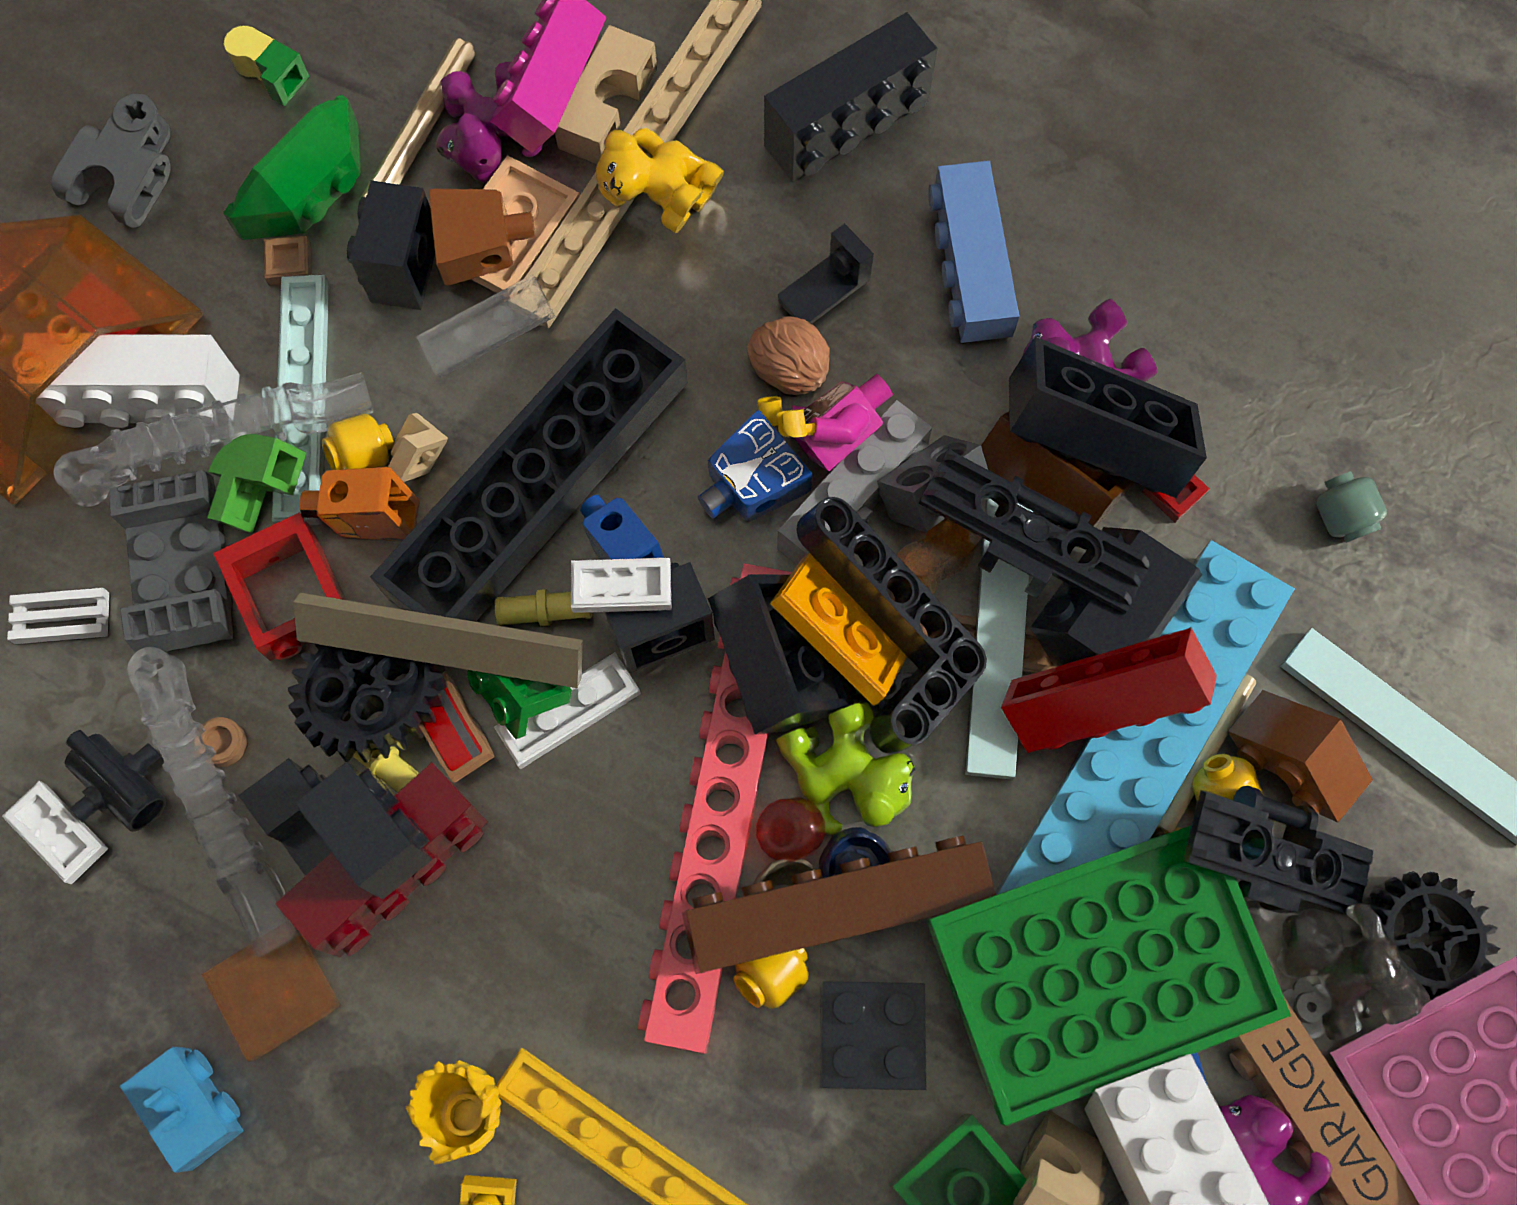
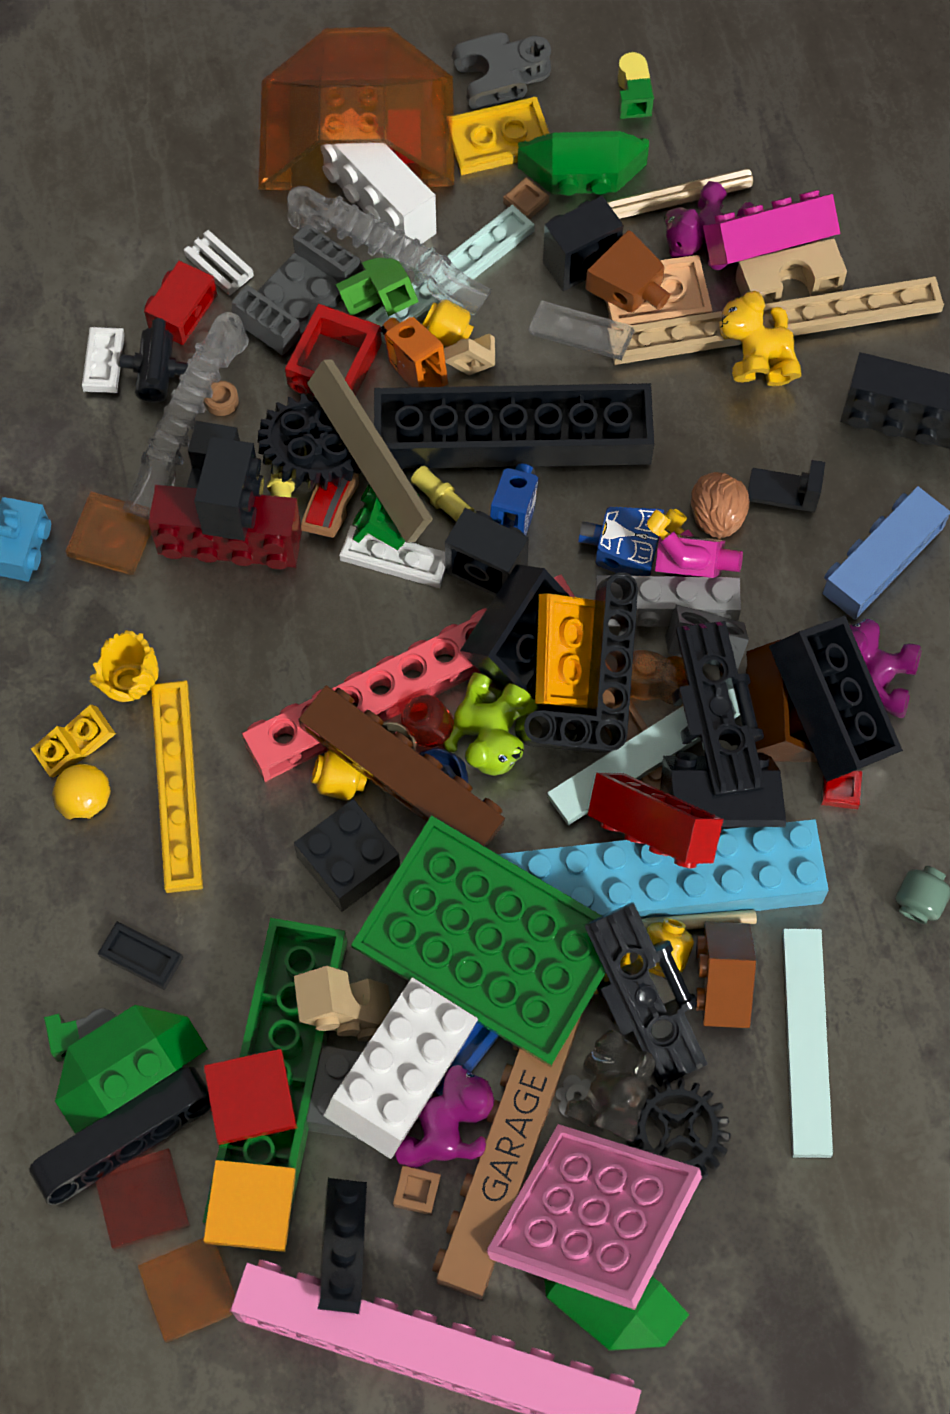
camera: 50 degrees right, 5 degrees down
white plate [571,558,671,613] -> none
none -> red brick [144,260,217,345]
none -> yellow tile [444,96,549,175]

